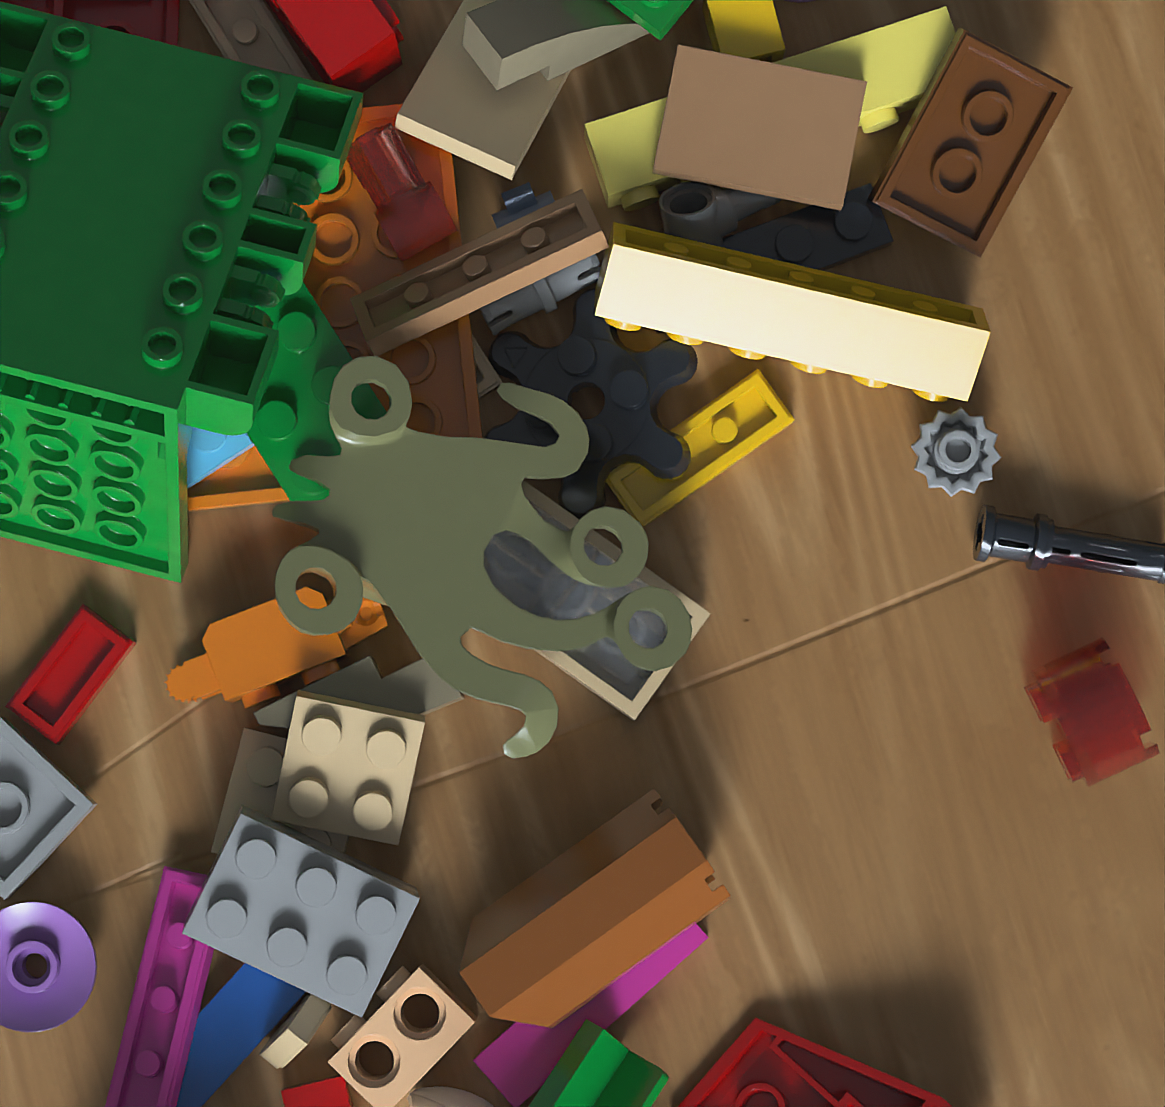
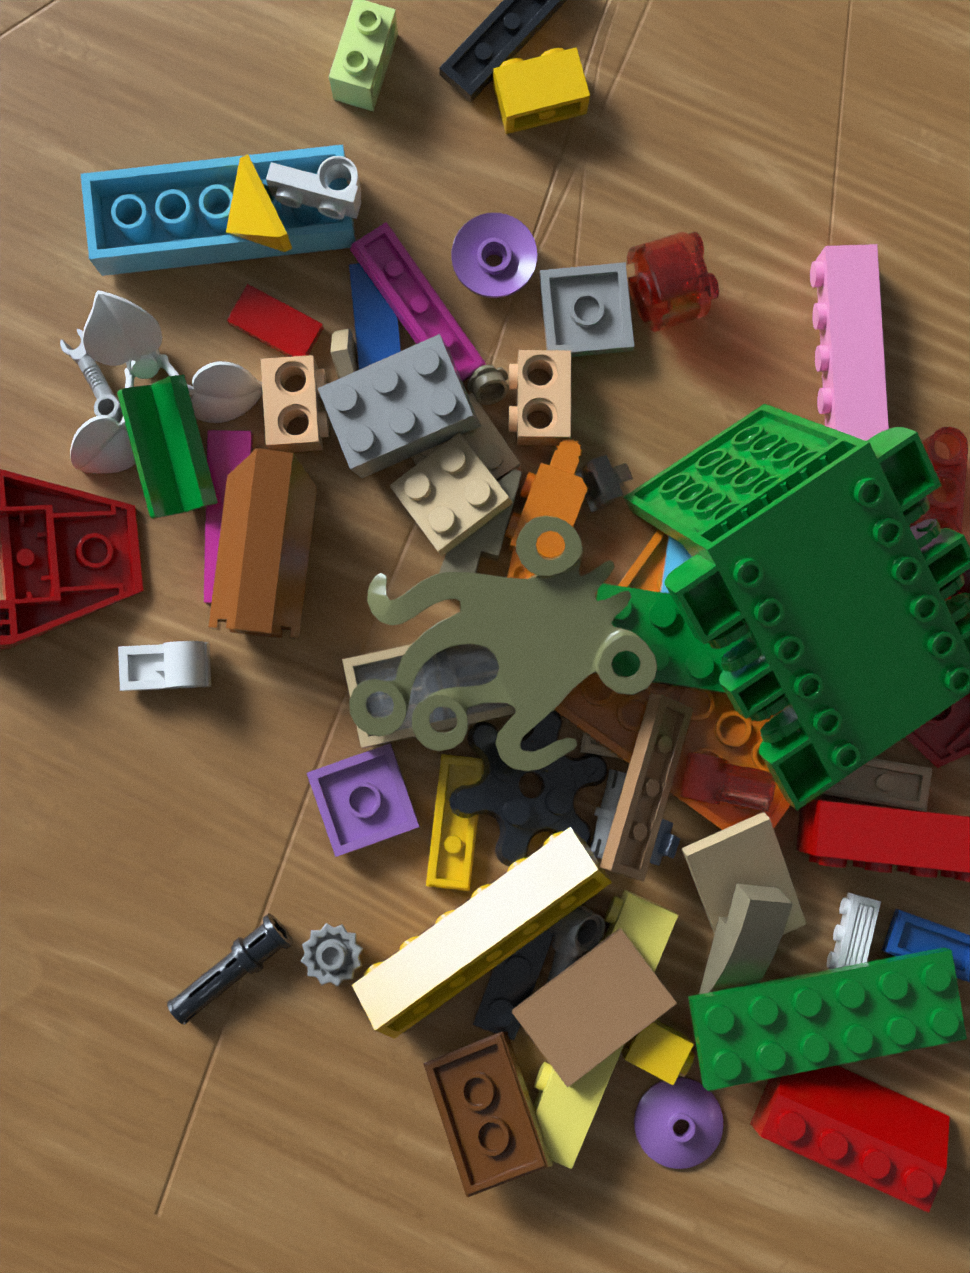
camera: 125 degrees right, 0 degrees up
red tile [5,604,136,745] -> none
clear red brick [1024,637,1160,787] -> none
none -> white plate [118,641,211,691]
none -> medium lavender plate [307,743,420,857]
none -> dark tan plate [467,365,509,405]
none -> light nougat brick [508,350,571,446]
none -> clear smoke tile [575,455,633,512]

